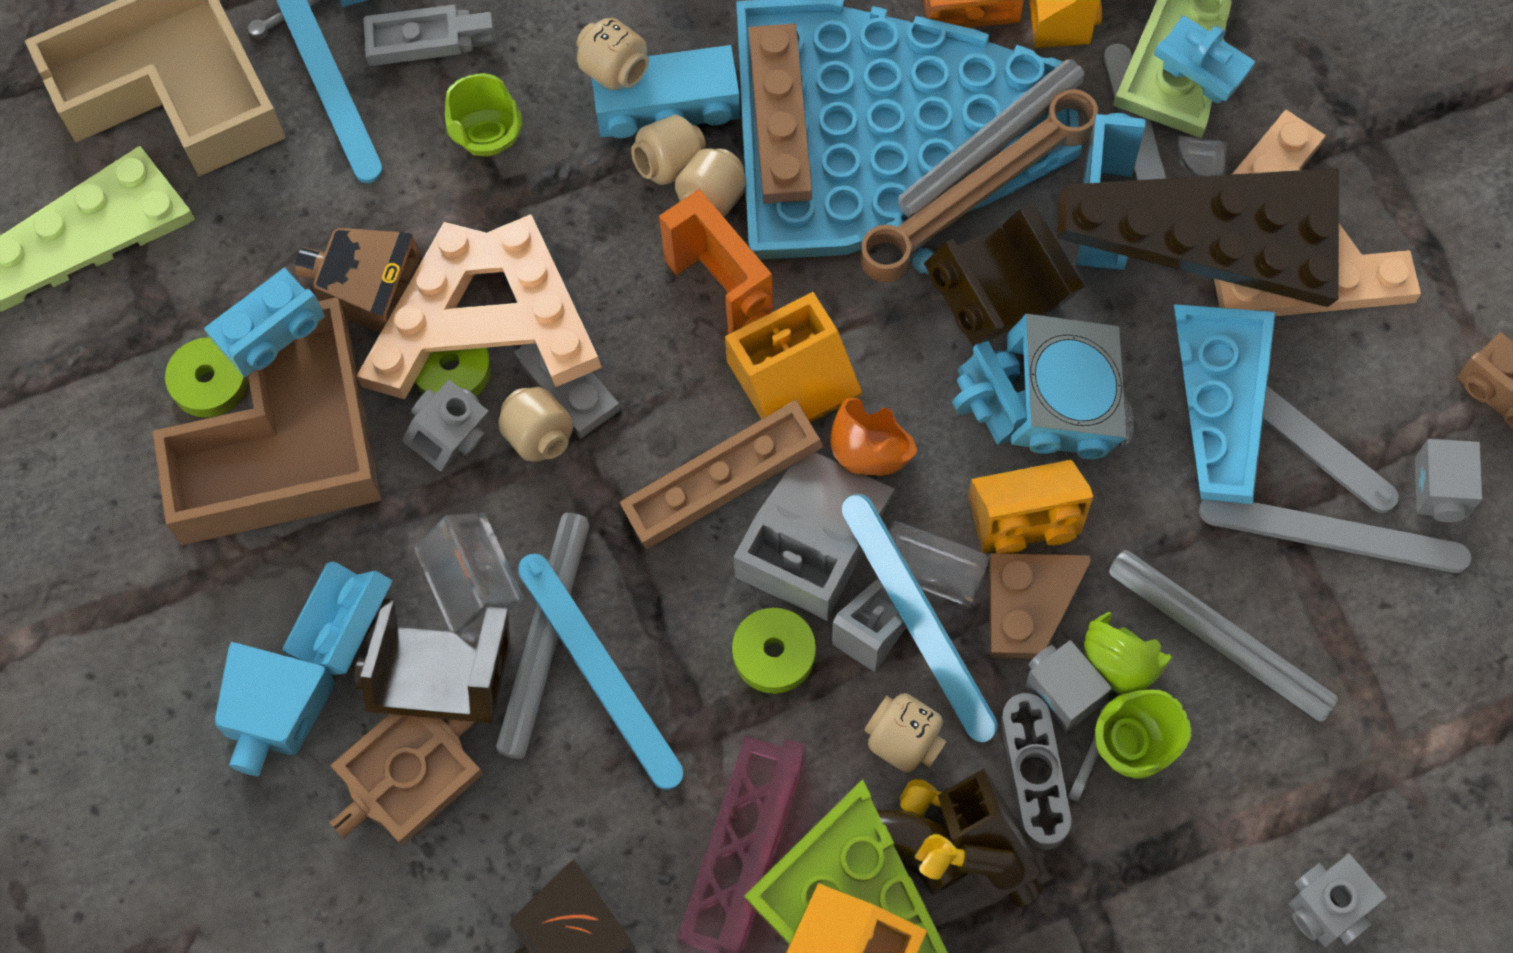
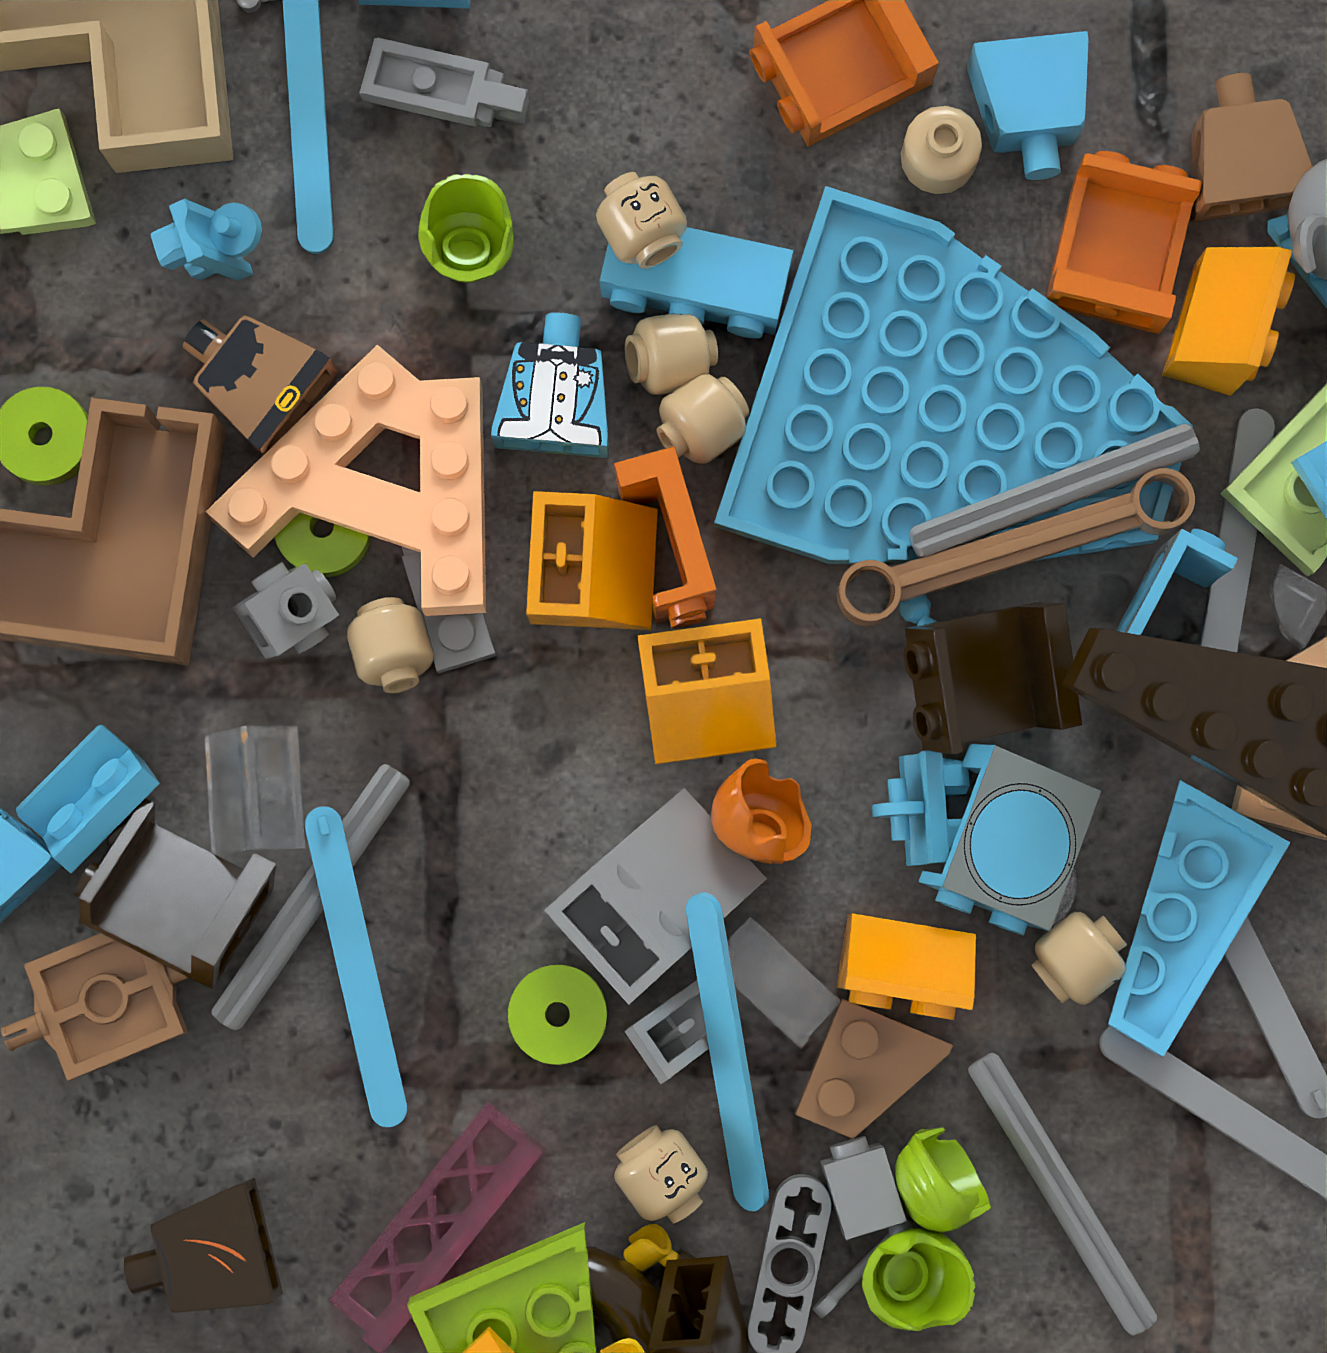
camera: 20 degrees right, 15 degrees up
medium azure bracket [204,267,325,378] -> none
medium nougat plate [619,400,823,549] -> none
medium nougat plate [749,24,812,204] -> none
none -> medium azure hips [151,198,262,281]
none -> torso [491,313,609,458]
none -> light orange slope [526,491,658,630]
none -> tan head [1031,912,1127,1005]

